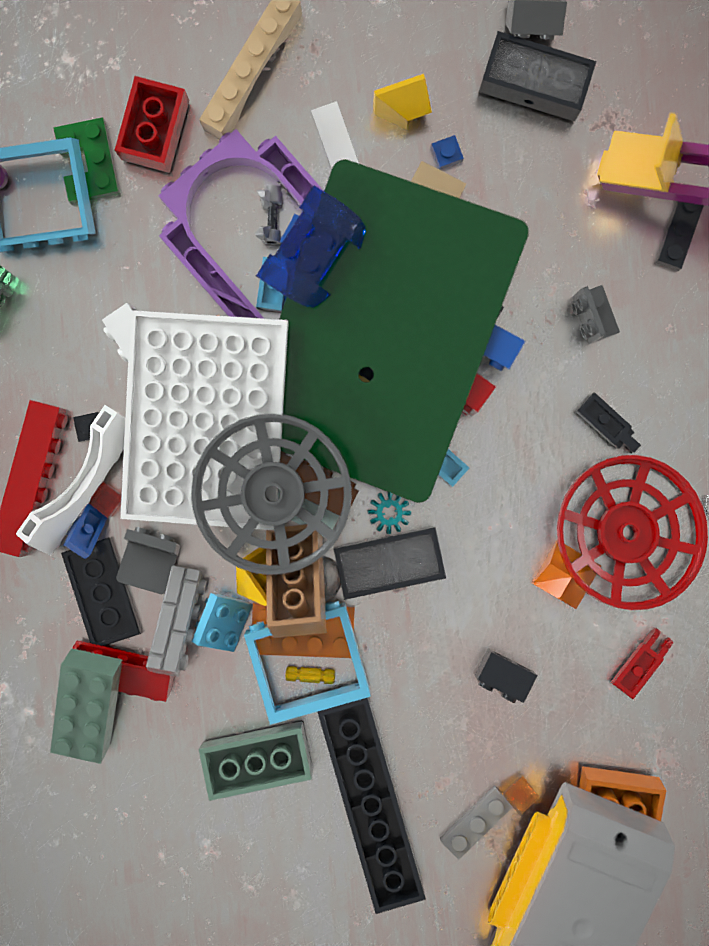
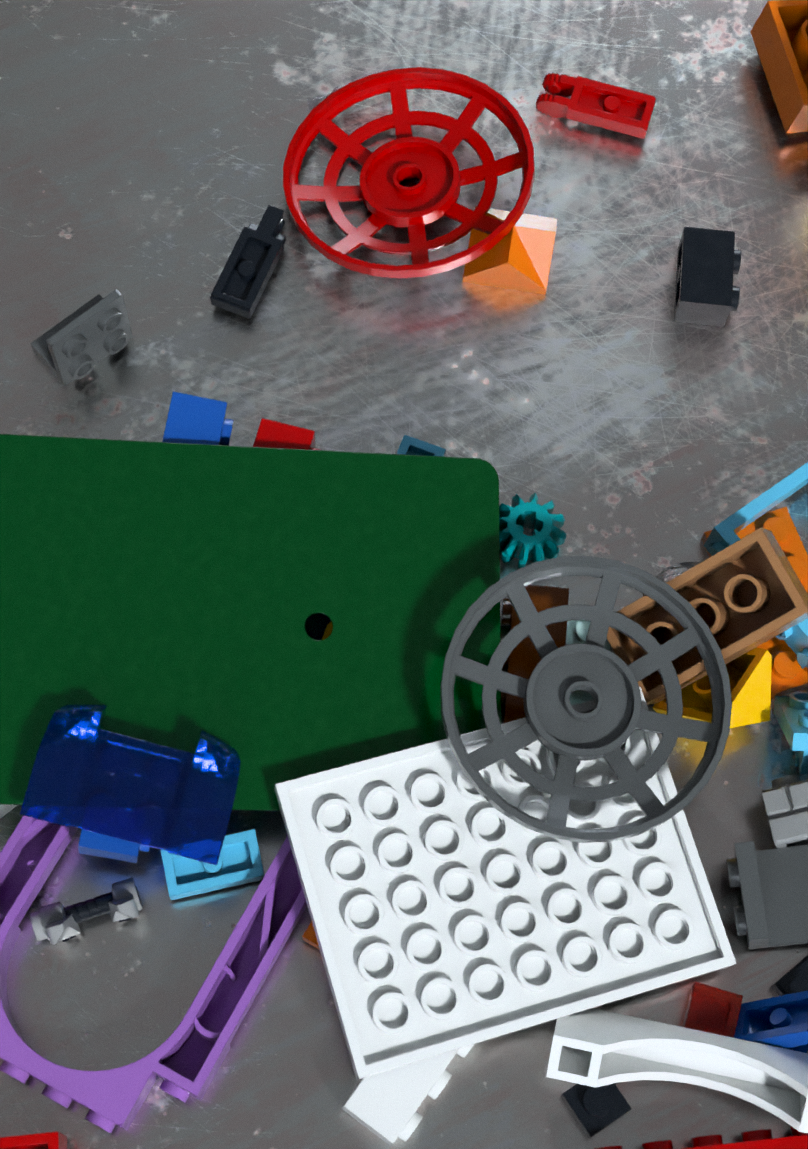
camera: 115 degrees left, 20 degrees down
clear brick [334,526,446,600] -> none

